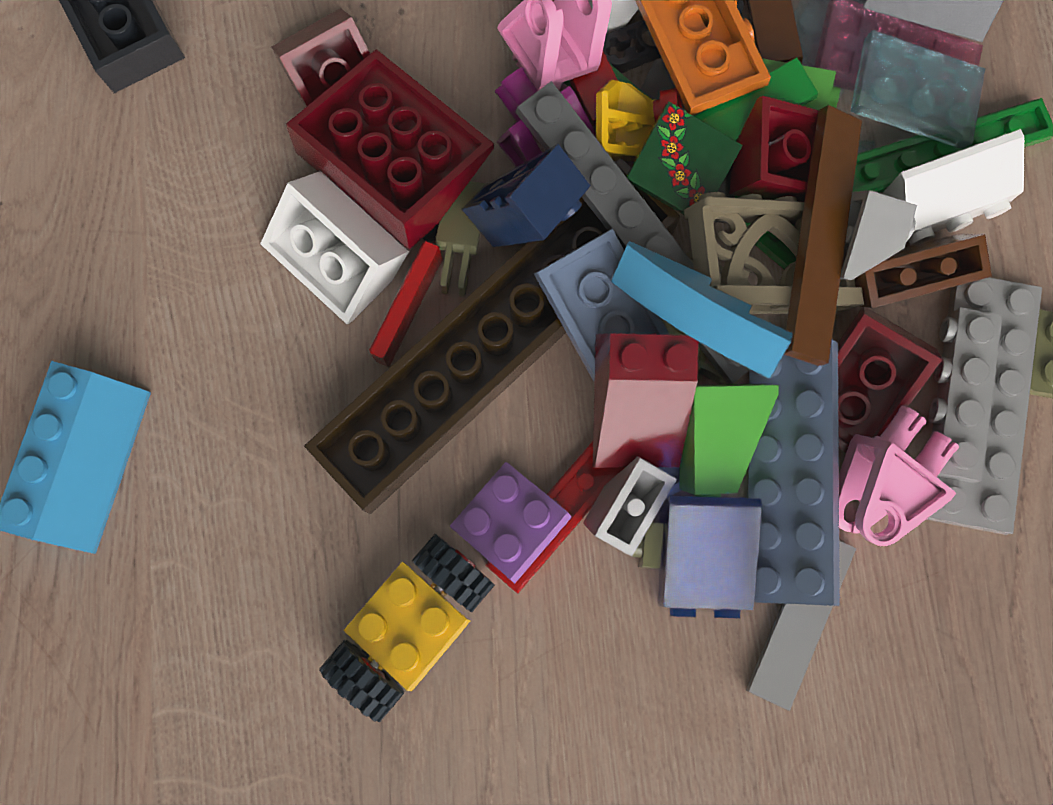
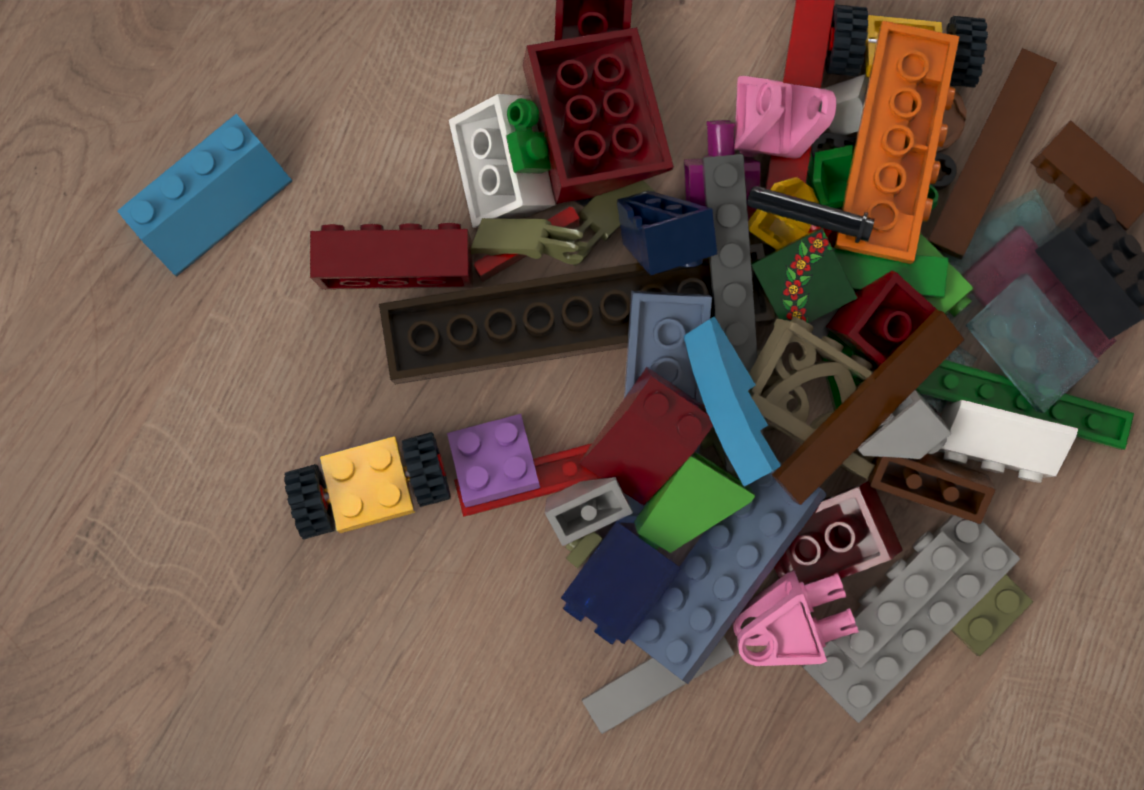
camera: 30 degrees right, 5 degrees up
none -> dark red brick [310,223,473,290]
none -> olive arm [471,218,588,264]
none -> green plate [506,98,551,174]
none -> black axle [747,186,875,243]
none -> green panel [813,145,854,208]

